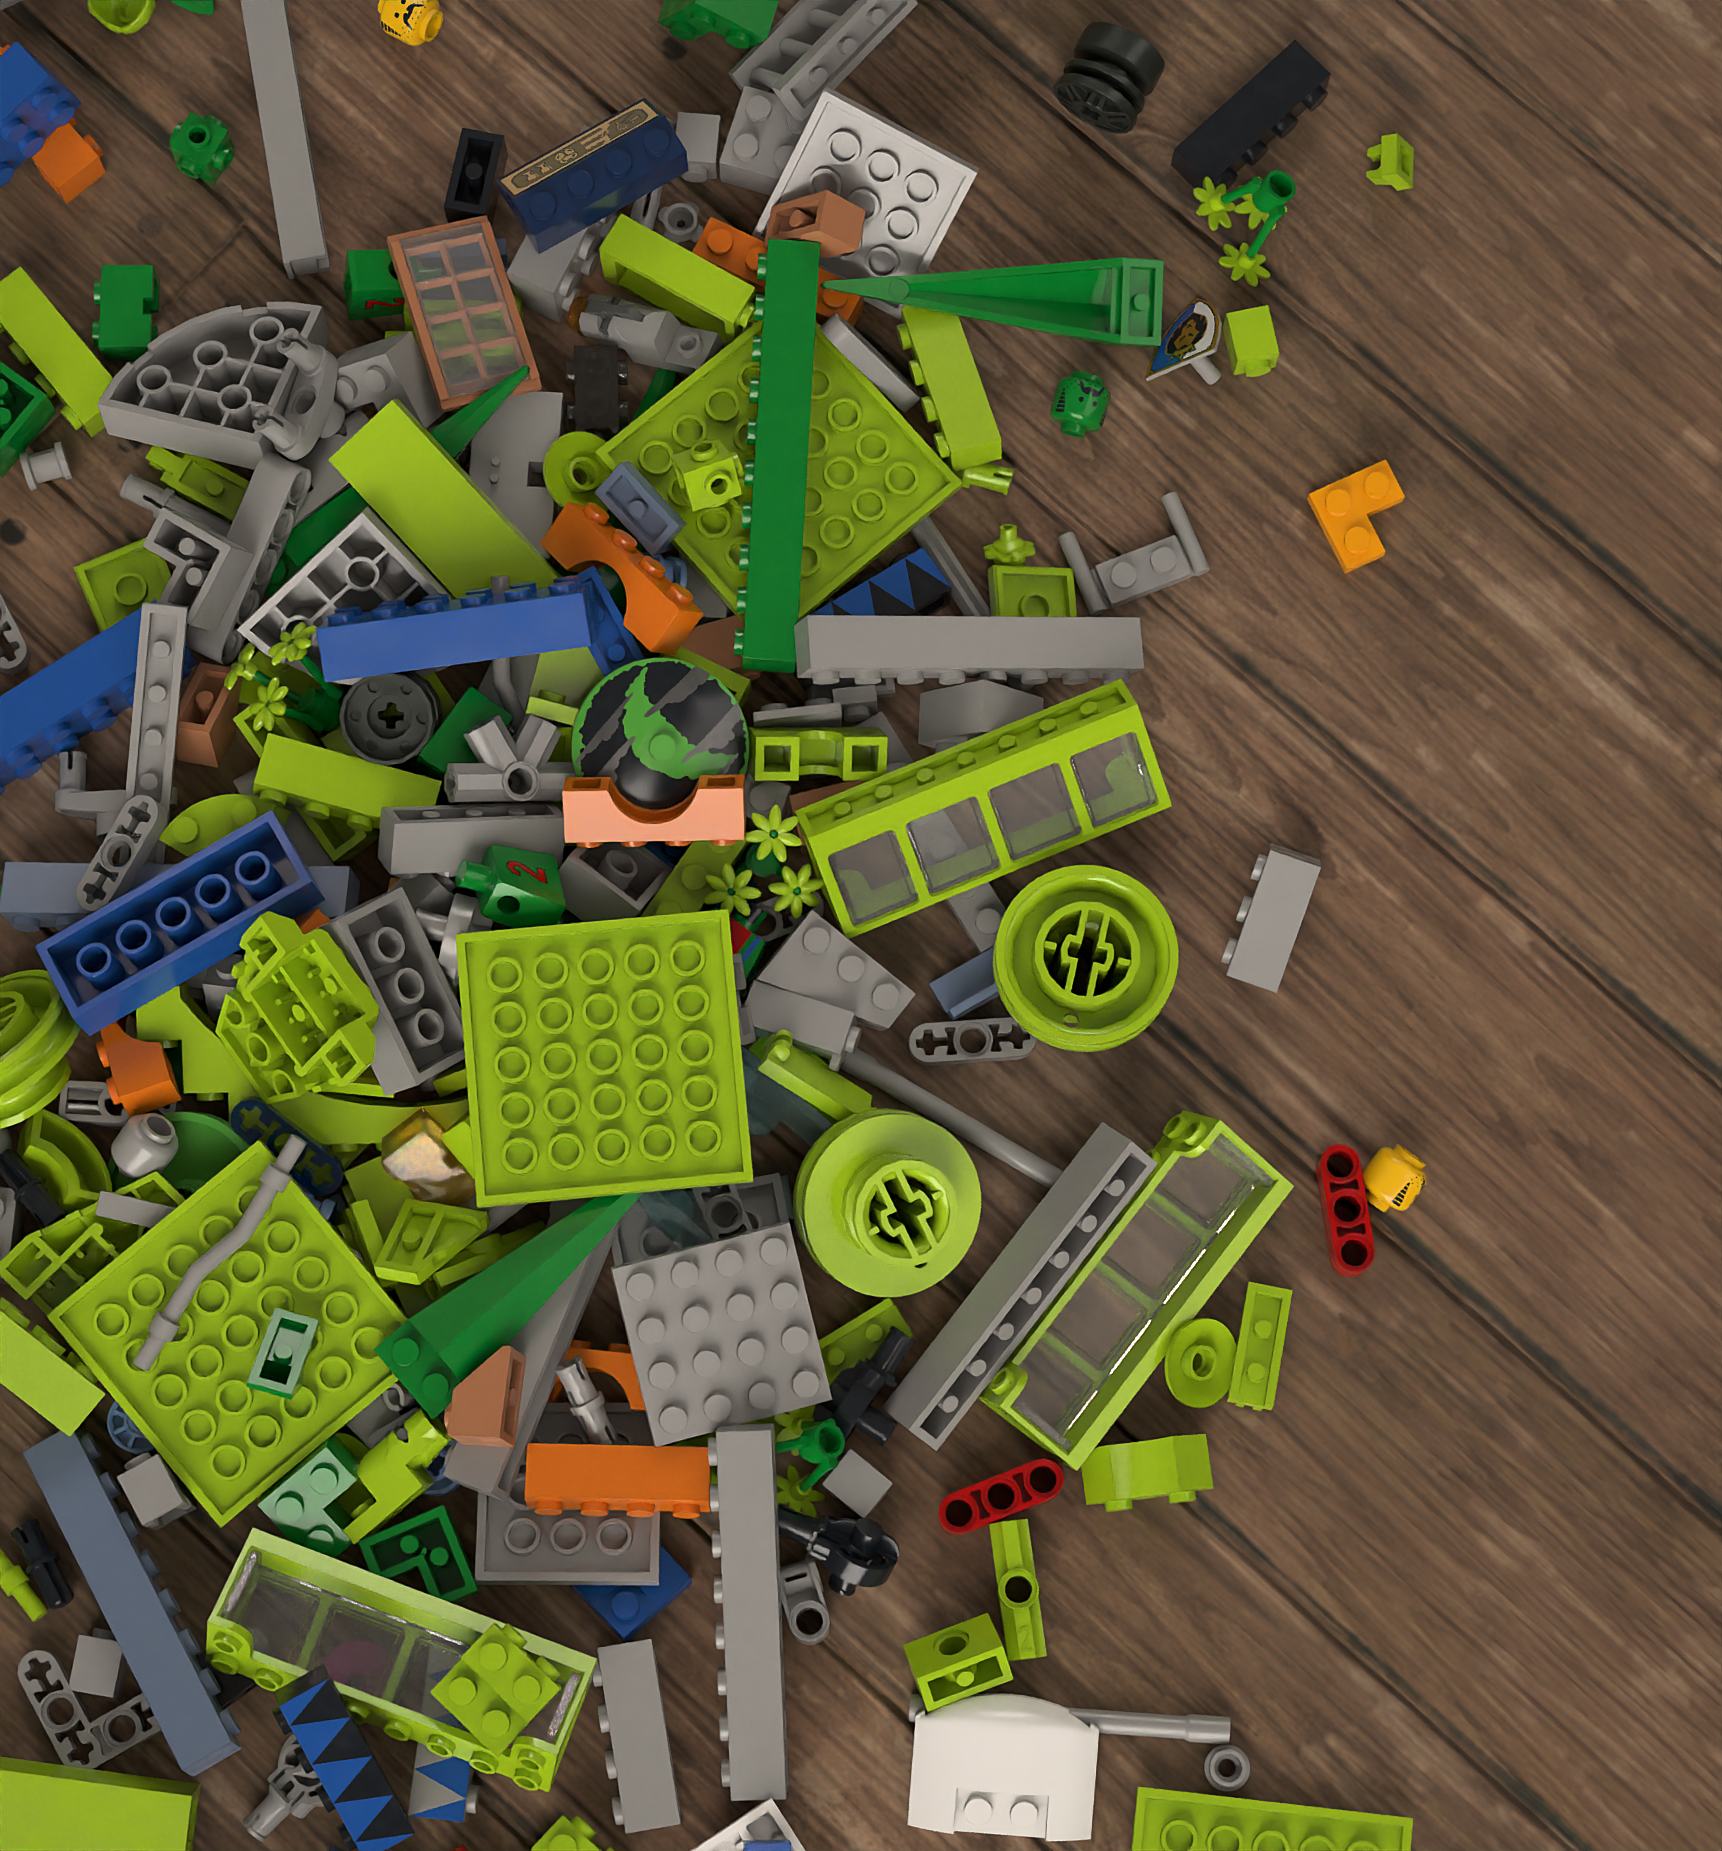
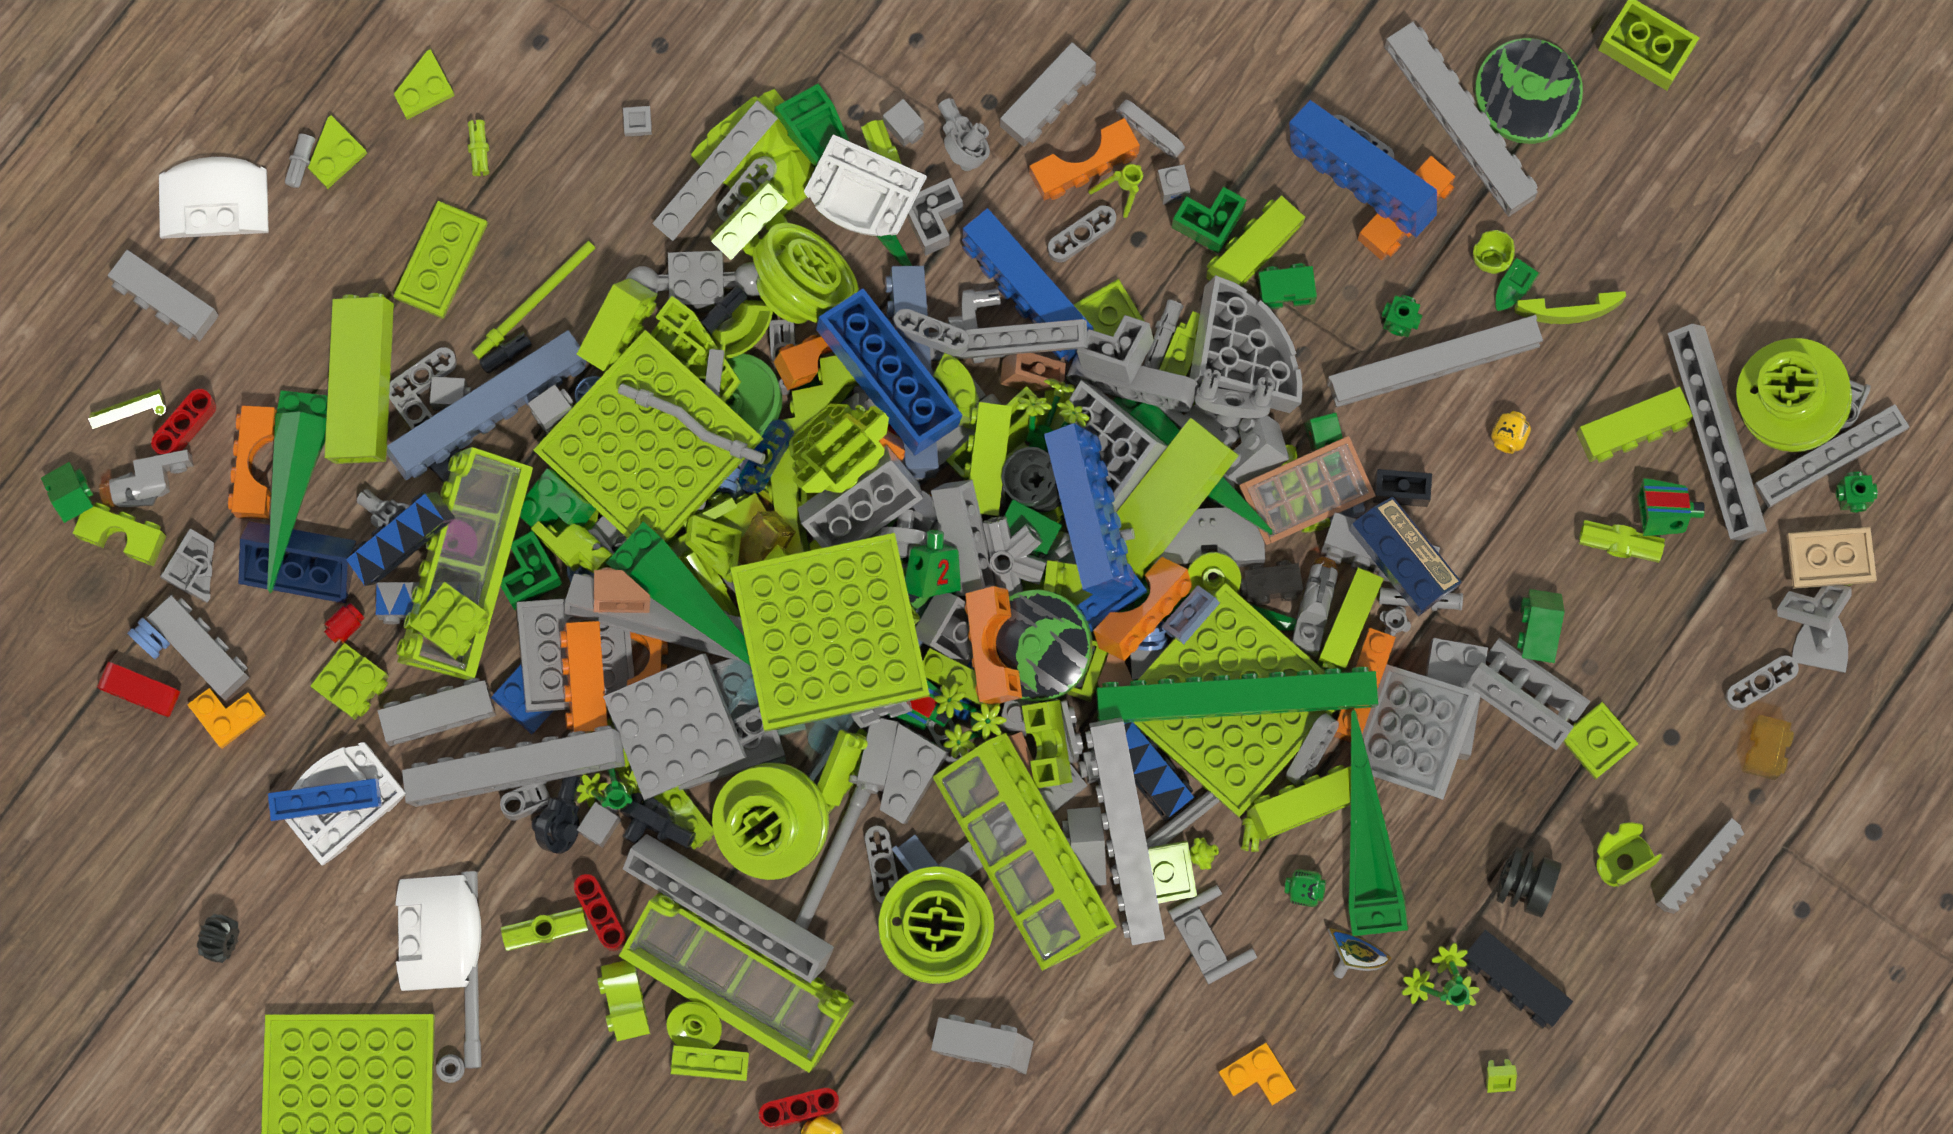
camera: 85 degrees right, 0 degrees up
light grey bush [19,441,73,490] -> none
light grey head [111,1113,179,1179] -> none
slope [247,1308,319,1399] -> none
light grey pin [555,1356,619,1445] -> none
lime brick [671,439,744,512] -> none
light grey brick [676,112,721,183] -> none
nougat slope [764,190,866,258] -> none
lime brick [903,1613,1014,1712] -> none
lime brick [1222,305,1279,377] -> none

